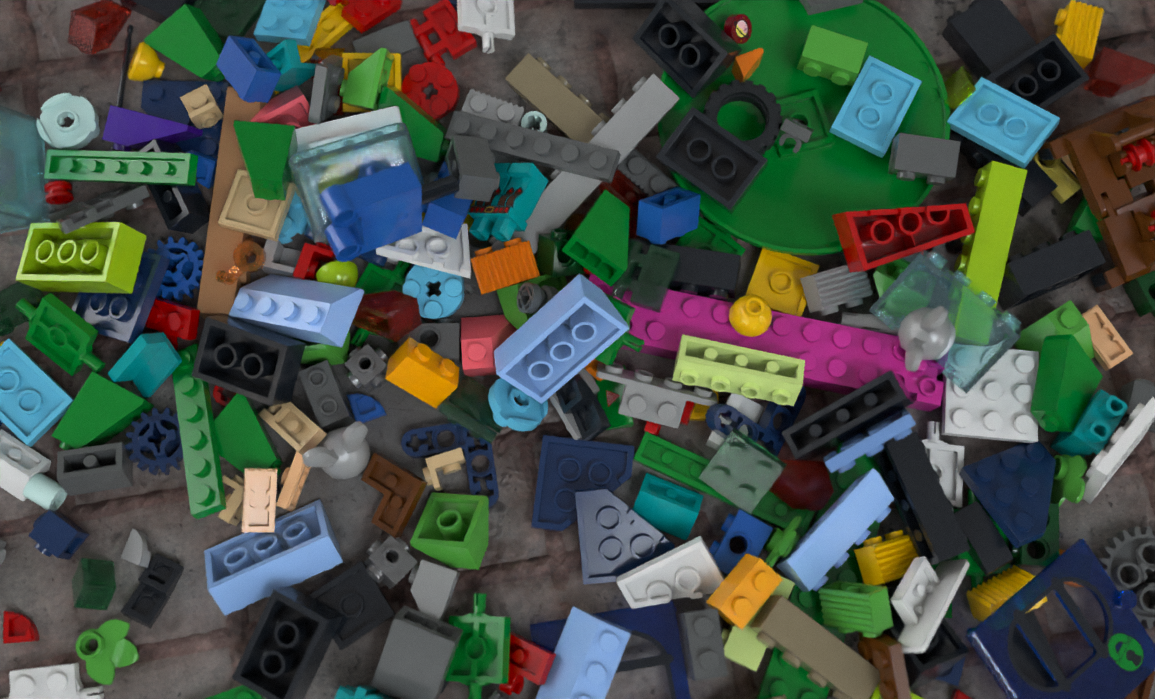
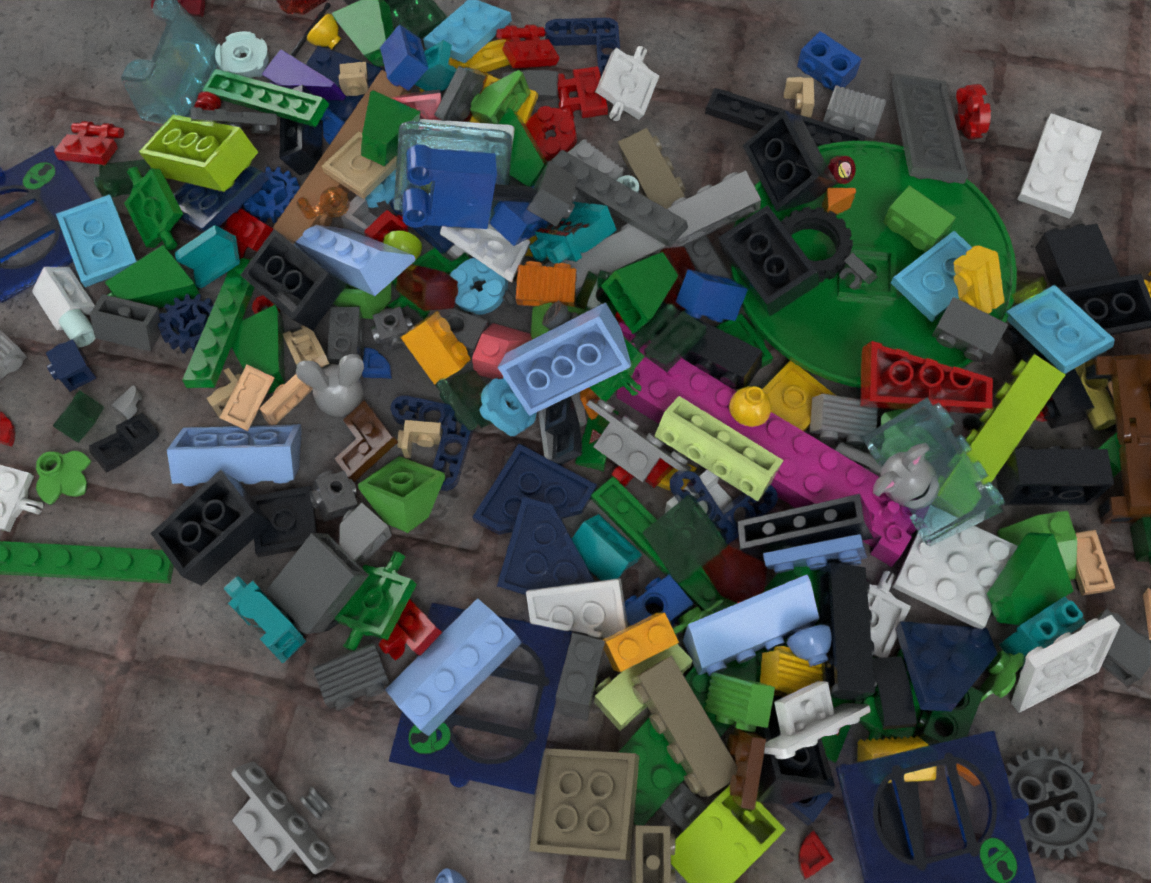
camera: 25 degrees right, 10 degrees down
none -> medium blue brick [787,625,832,667]
none -> yellow brick [953,246,1004,314]

